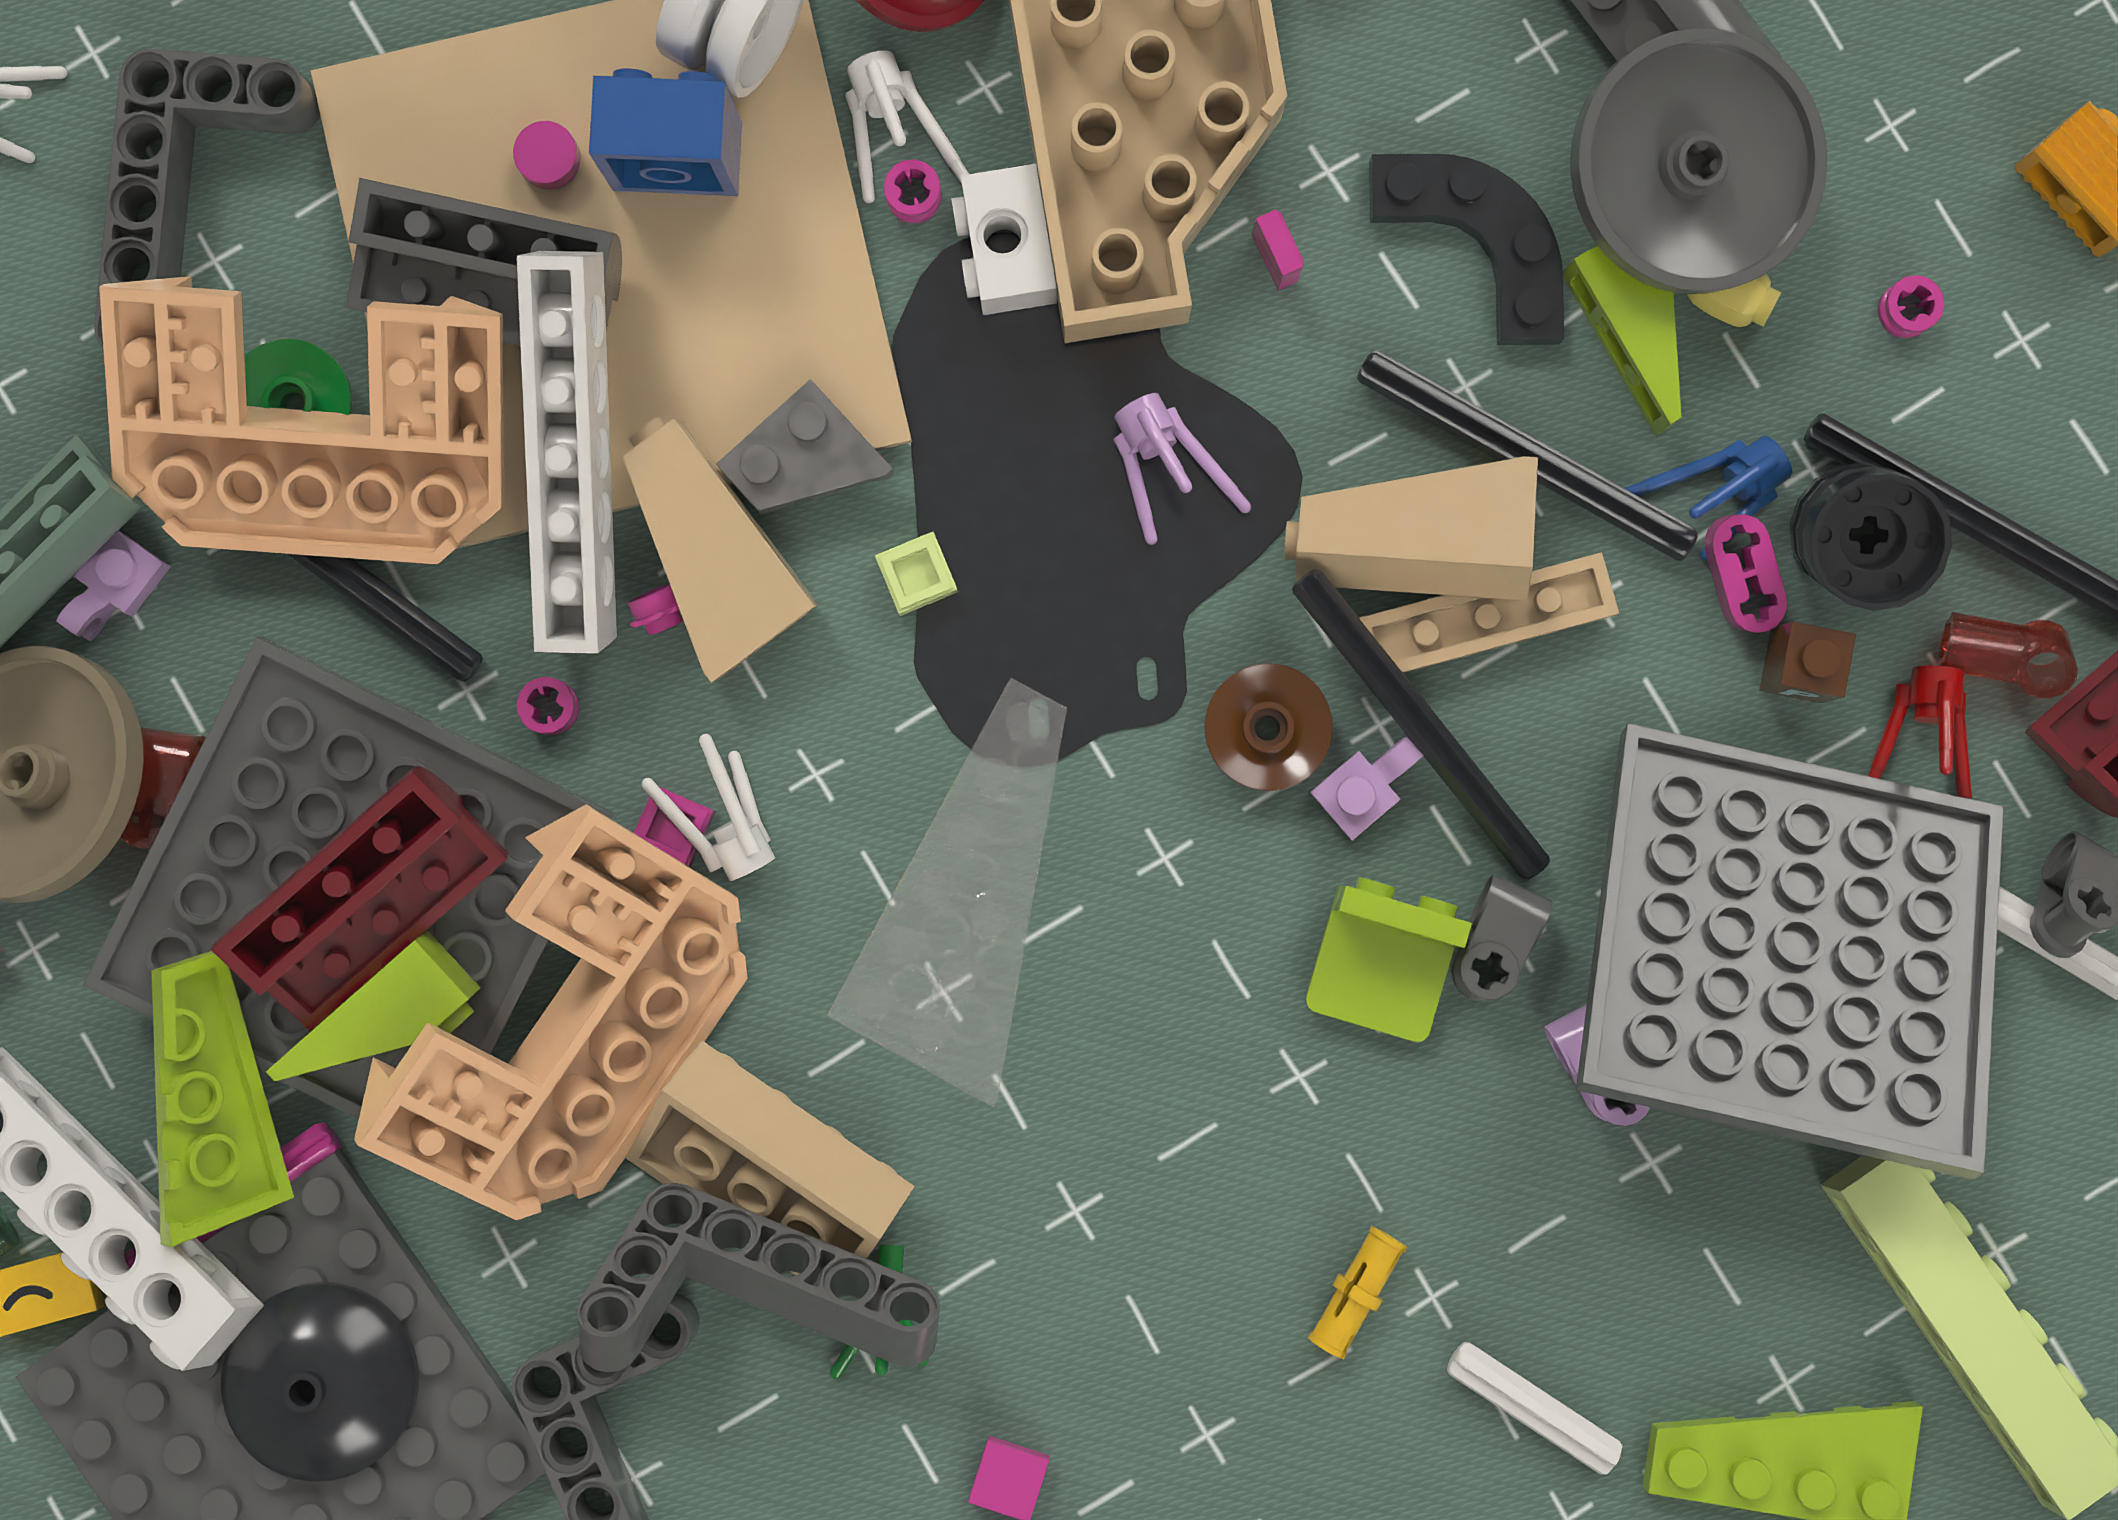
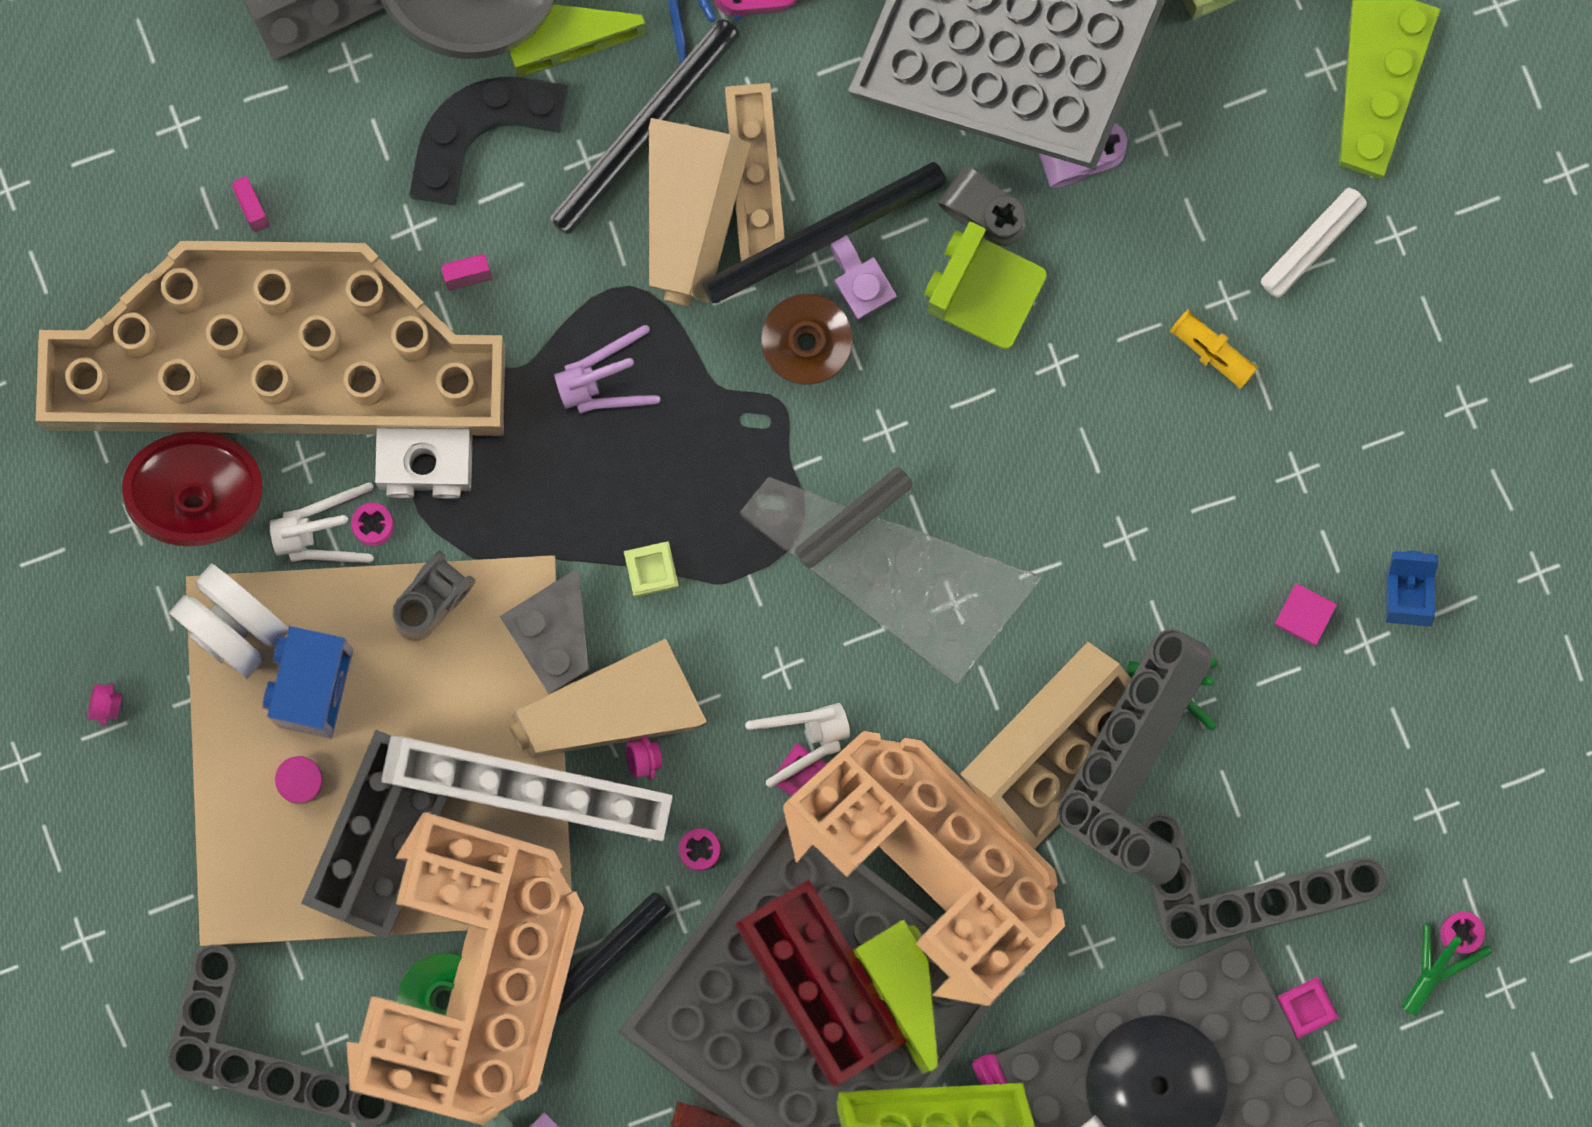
camera: 85 degrees left, 5 degrees down
none -> dark grey piece [392,551,476,640]
none -> dark grey axle [795,467,912,569]

